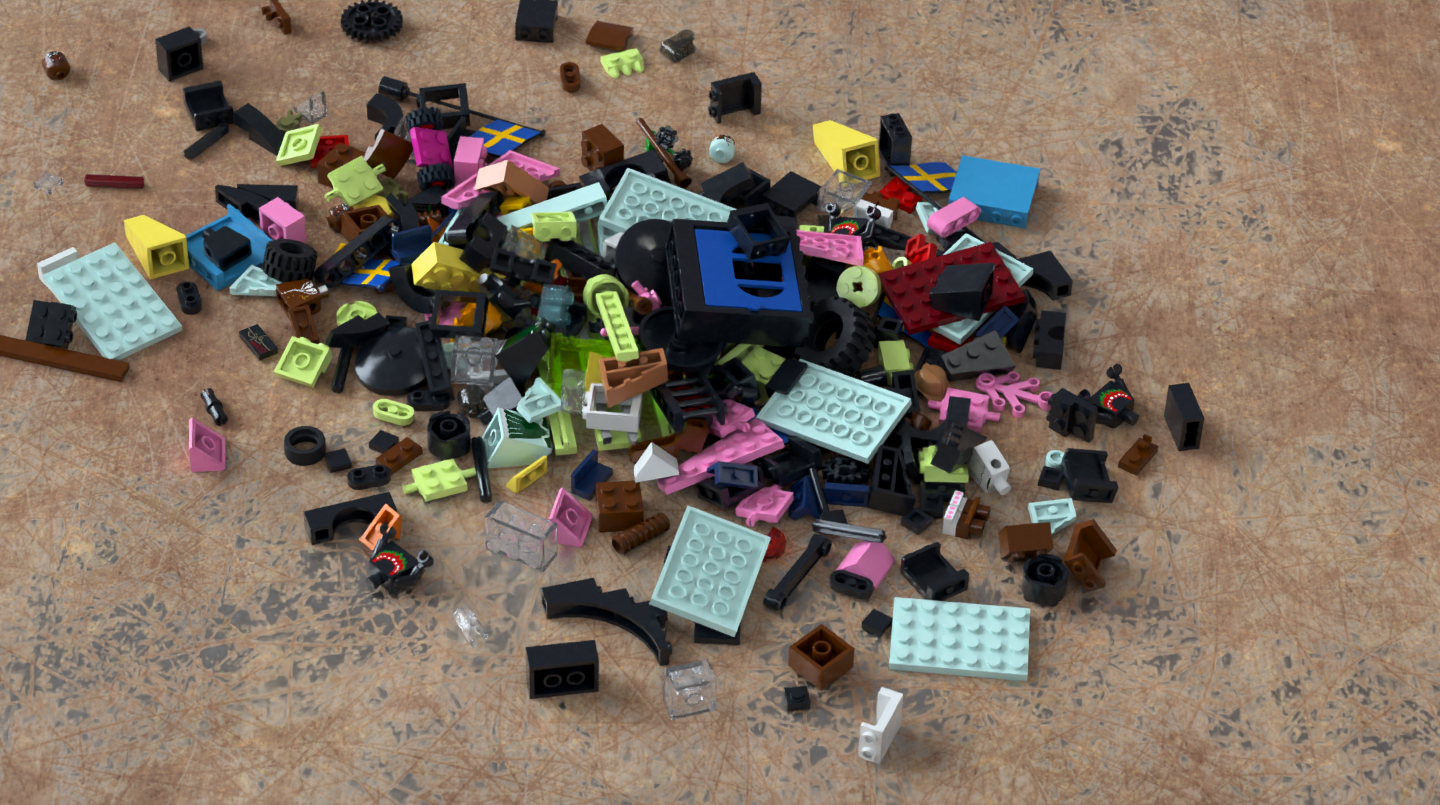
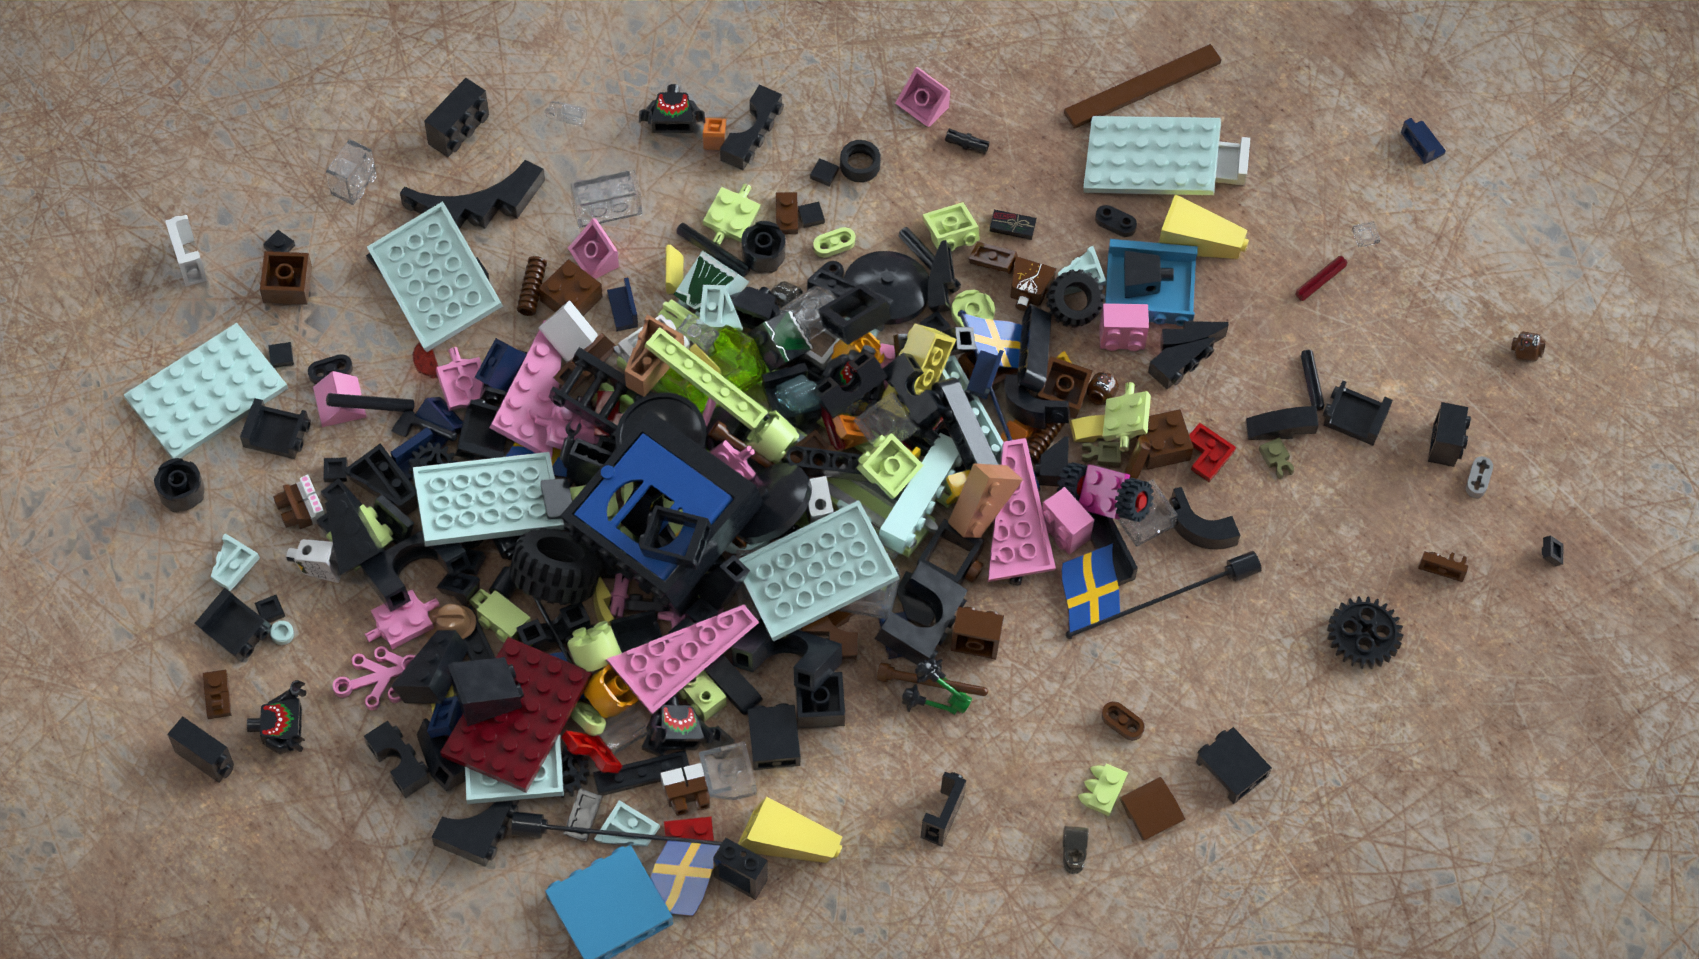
camera: 135 degrees right, 20 degrees up
black plate [25,300,77,349] -> none
yellowish green plate [276,124,323,166] -> none
clear slope [293,91,327,124] -> none
black plate [347,465,391,490] -> none
black window [416,83,471,129] -> none
light aqua head [709,134,736,163] -> none
black piece [763,534,832,612] -> none
reddish brown plate [909,411,932,431] -> none
bright pink beam [927,197,981,238] -> none
reddish brown brick [998,522,1053,562] -> none
black plate [1046,388,1098,443] -> none
reddish brown panel [1064,519,1117,592] -> none

